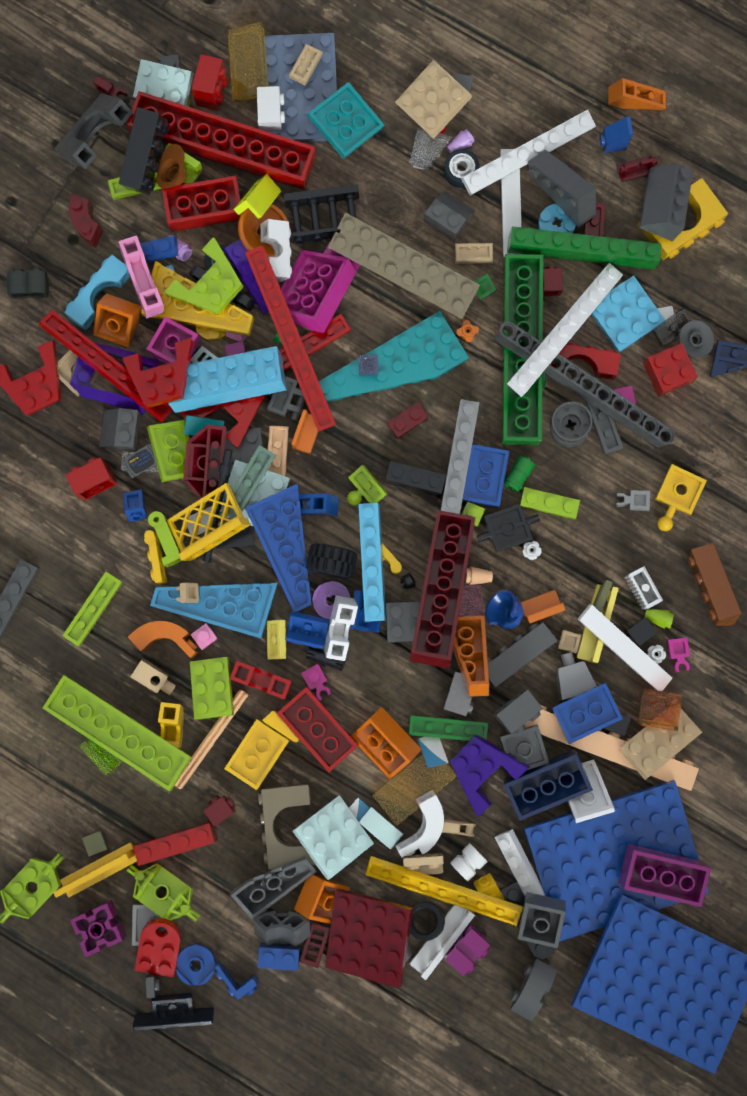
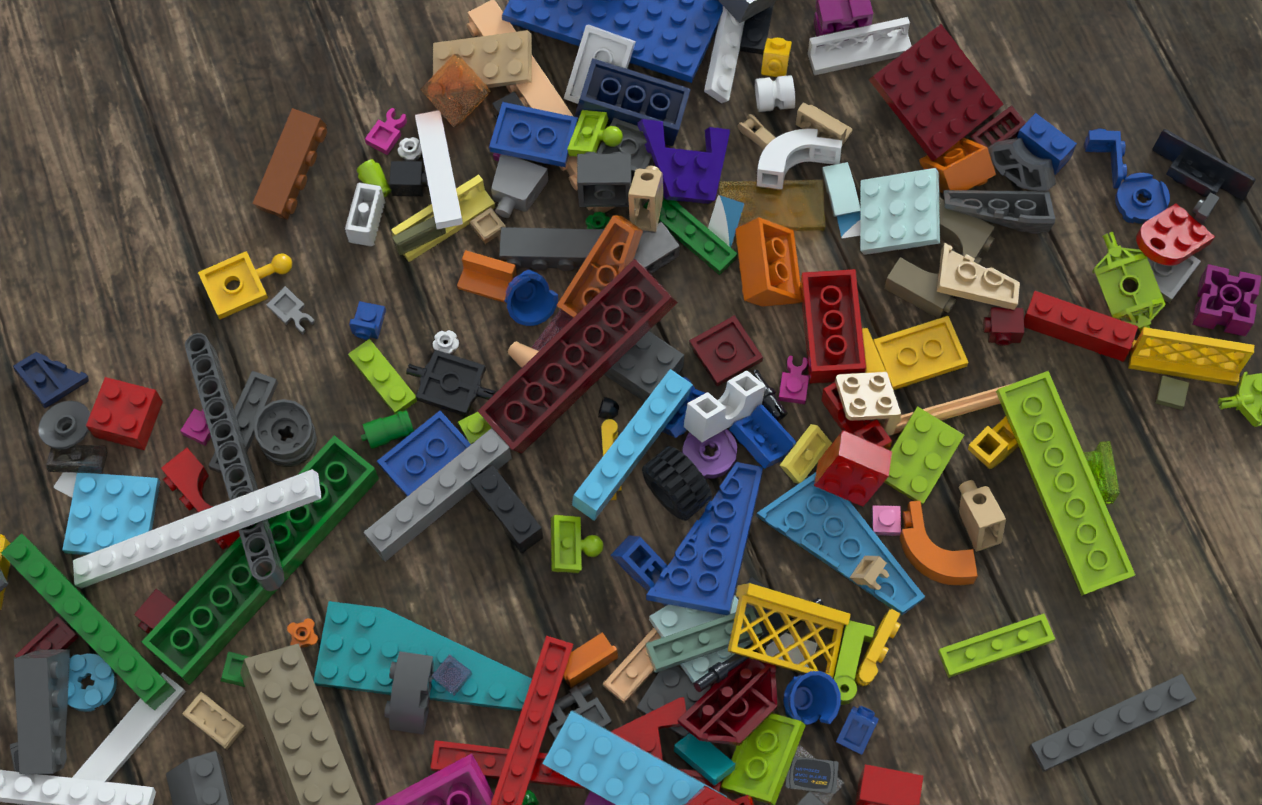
camera: 140 degrees left, 15 degrees down
yellow tile [366,856,523,926] -> none
dark red plate [387,402,429,439] -> none
black tyre [409,902,445,941] -> none
none -> blue bracket [349,301,386,340]
none -> dark grey brick [385,651,434,735]
none -> lime plate [567,110,623,157]
none -> green plate [585,212,611,229]
none -> tan torso [628,166,663,232]
none -> dark red plate [689,315,763,387]
none -> blue helmet [783,671,841,725]
none -> red brick [814,430,892,507]
none -> tan bracket [835,372,901,435]
none -> tan wing [937,243,1020,310]

